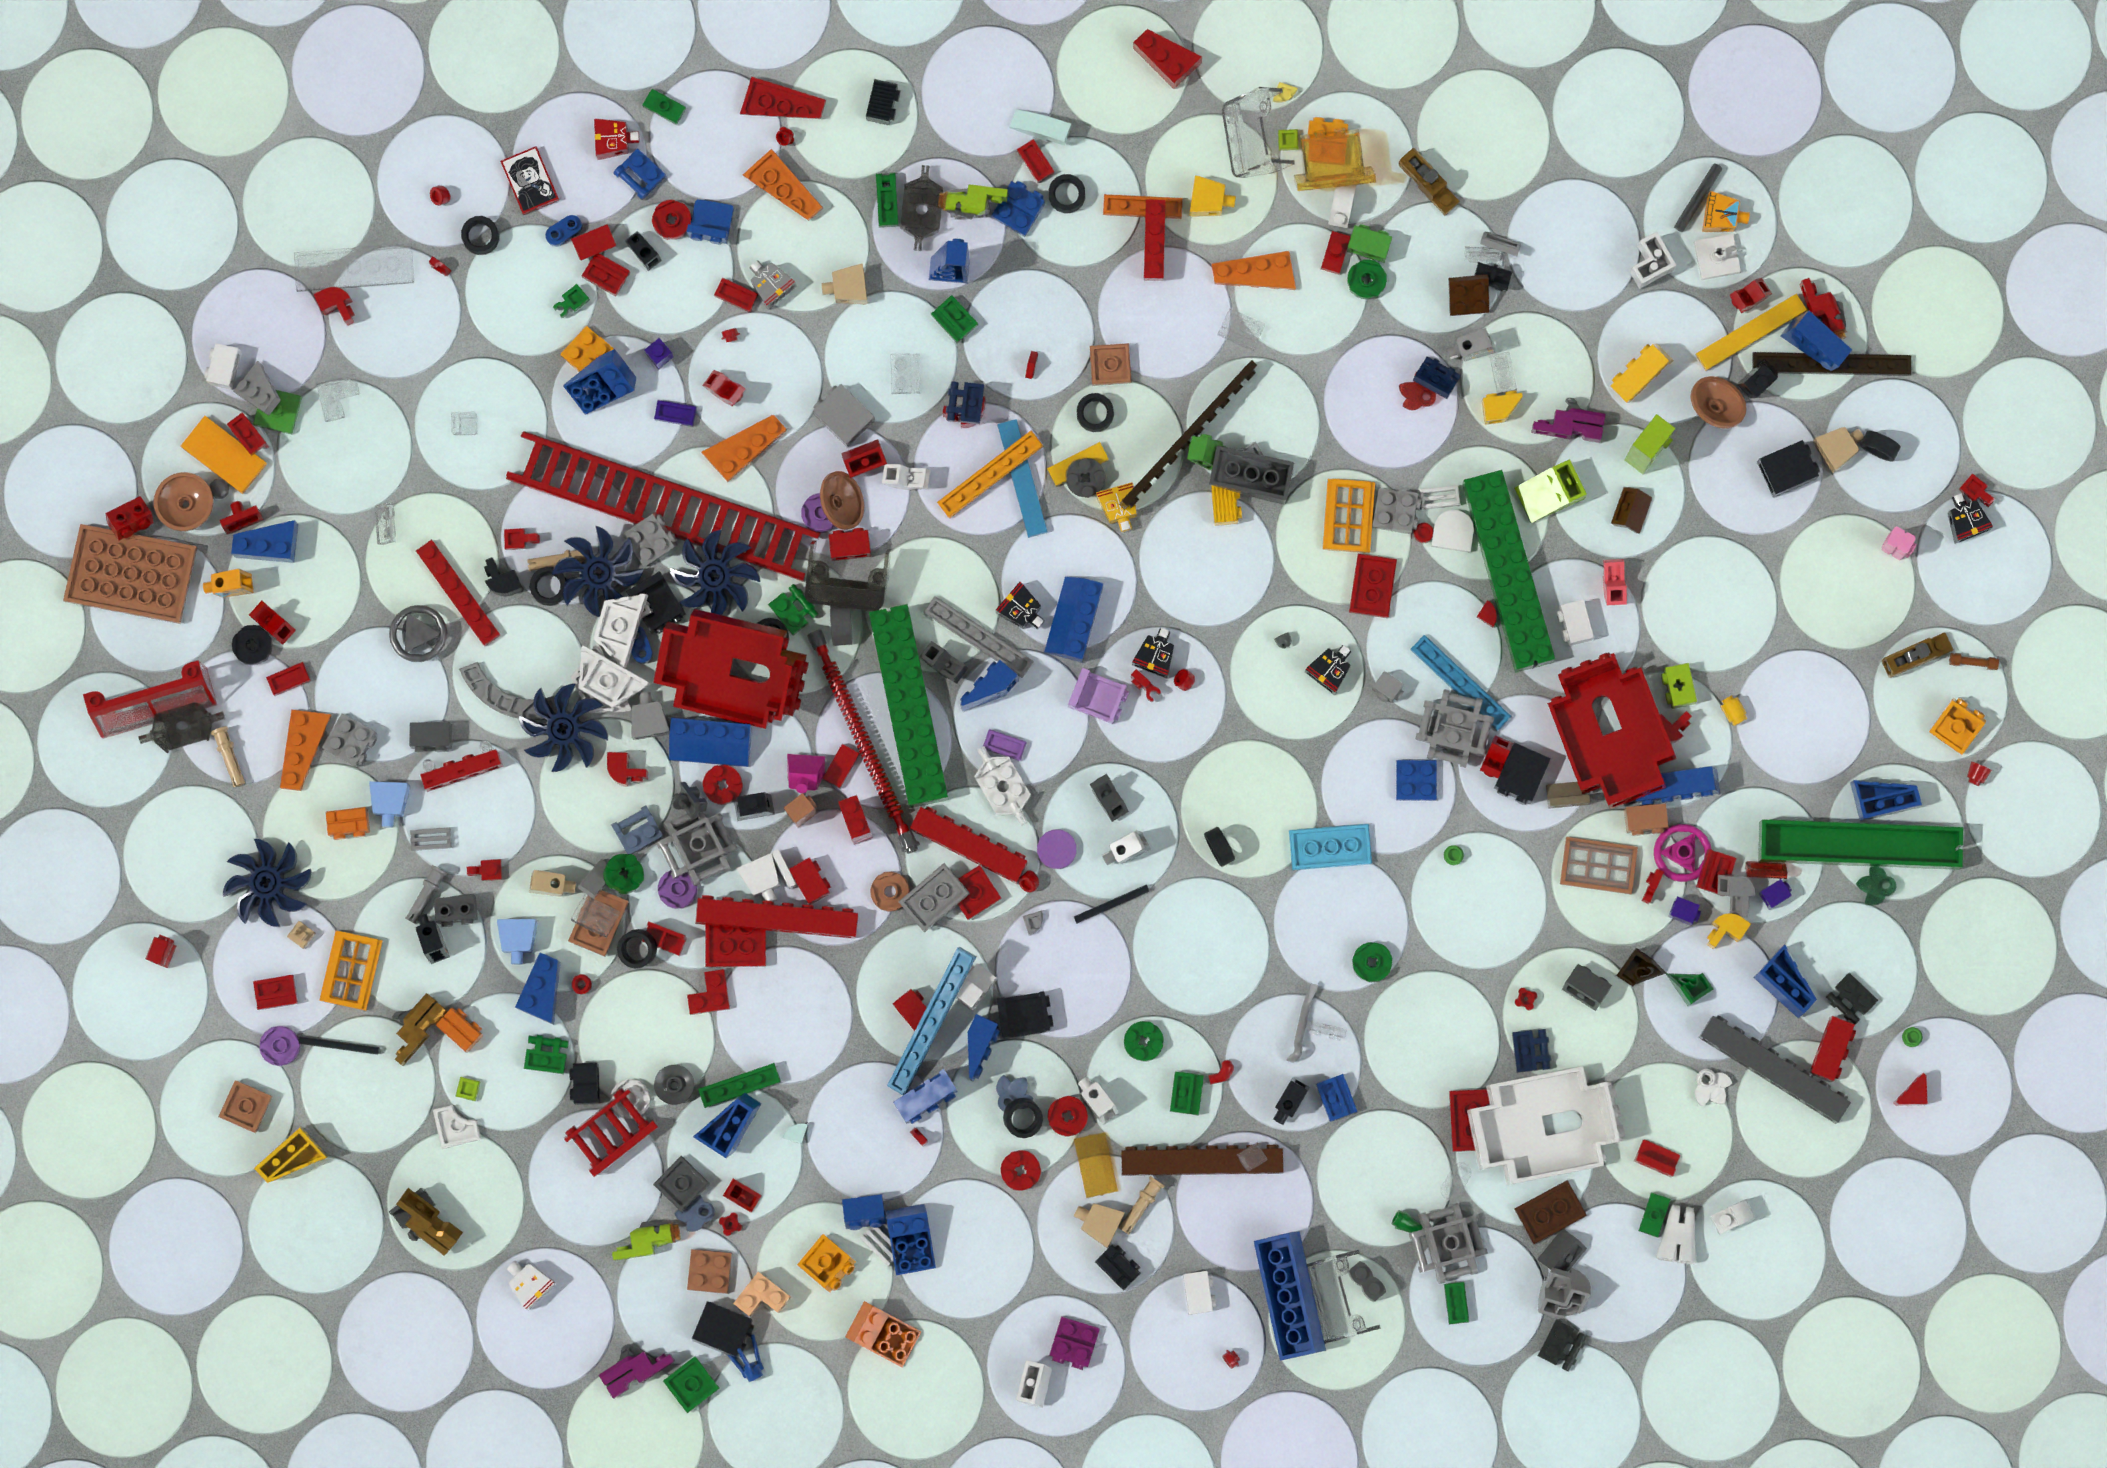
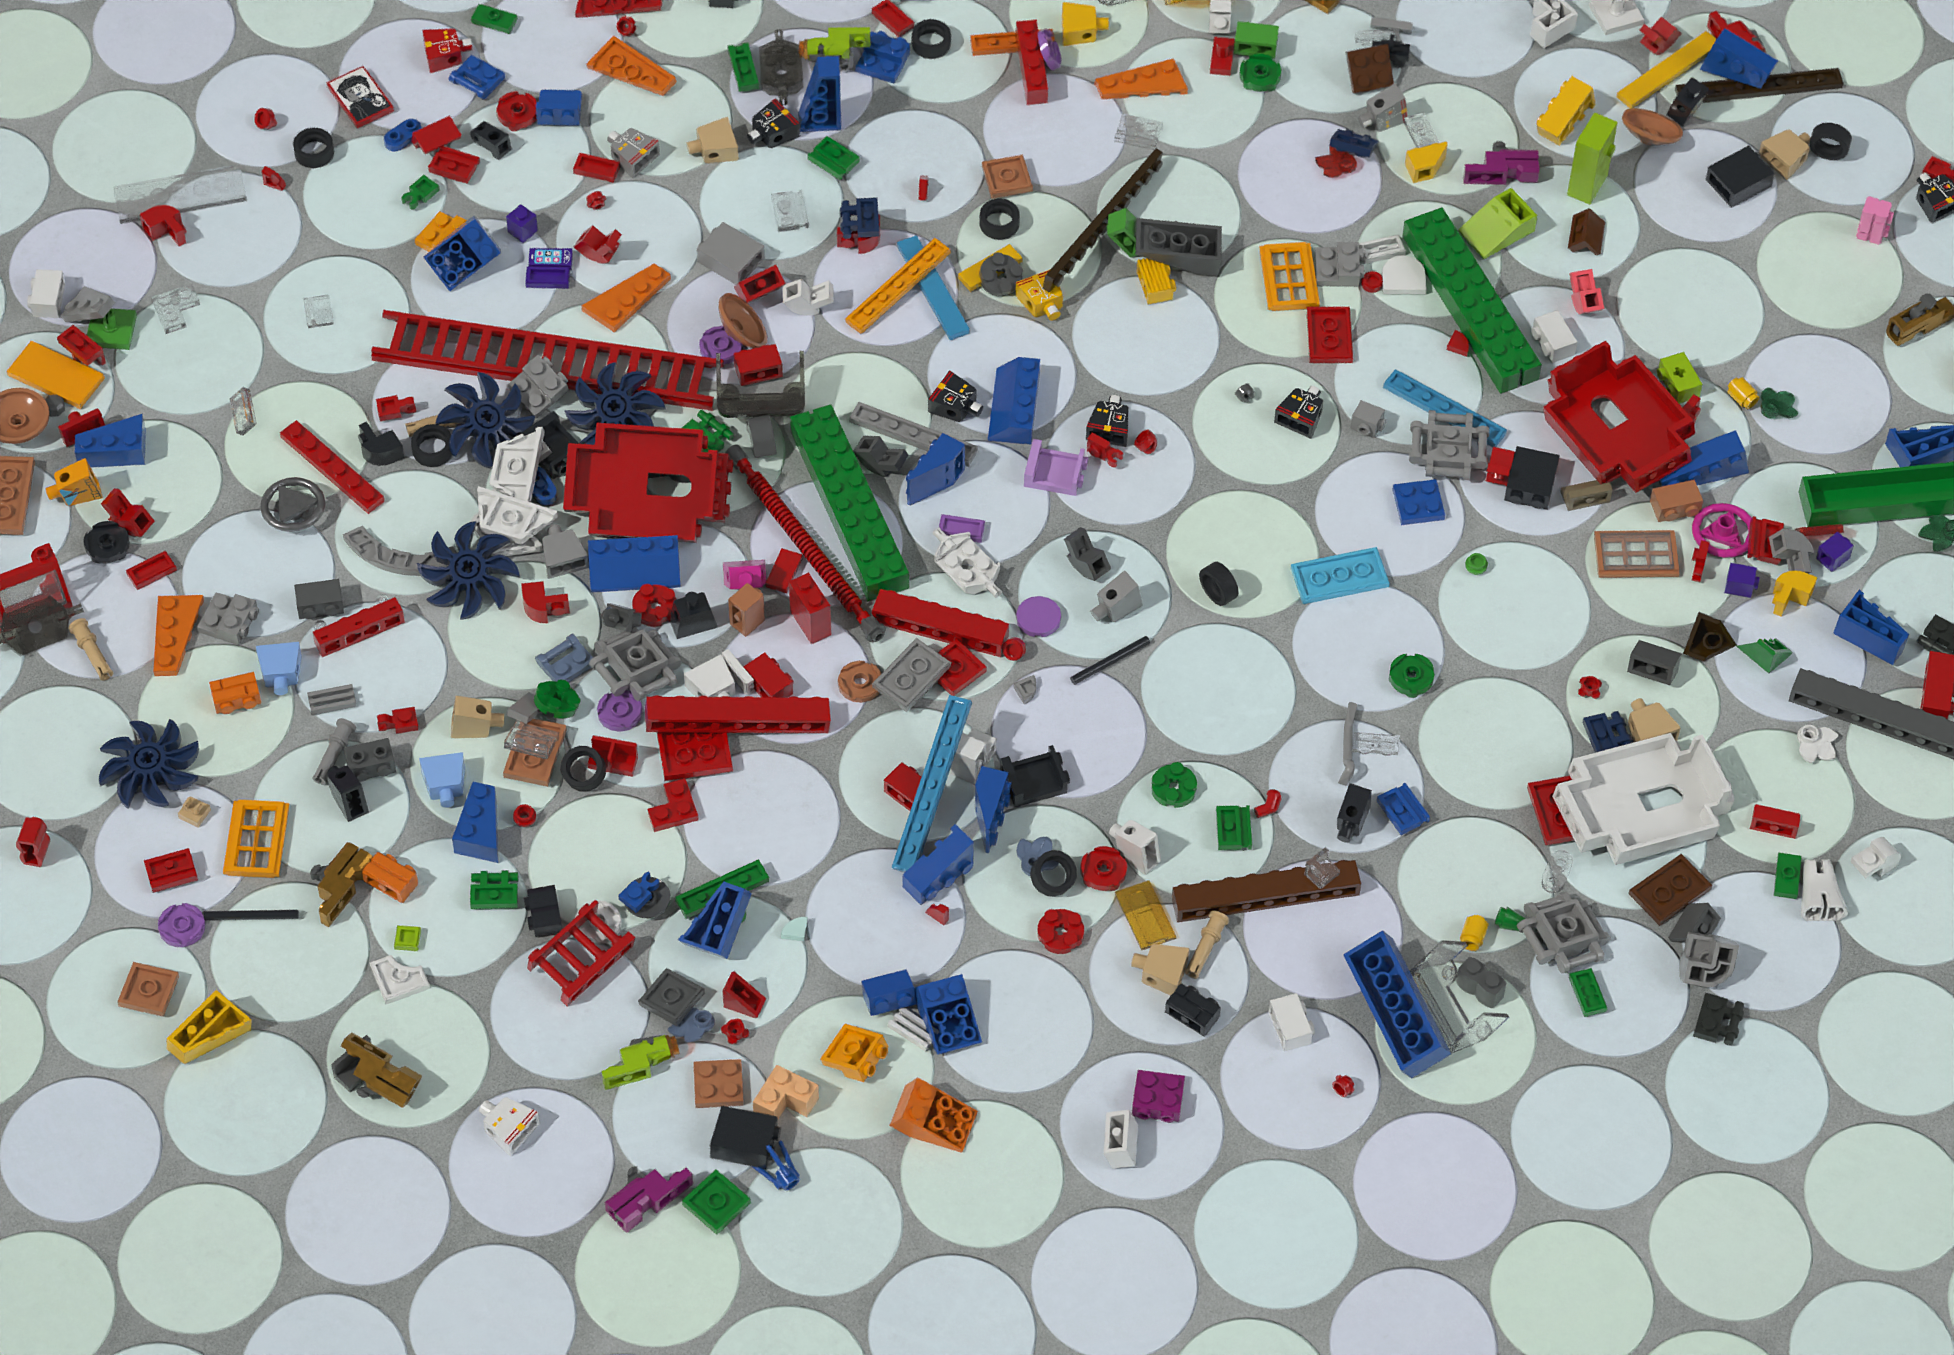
camera: 15 degrees left, 25 degrees down
none -> tile [528,248,573,270]
none -> blue plate [618,872,660,913]
none -> black torso [747,98,800,148]
none -> medium lavender tile [1038,29,1062,70]
none -> yellow brick [1460,915,1488,951]
none -> tan torso [1628,698,1681,742]
none -> clear green plate [1760,387,1799,419]

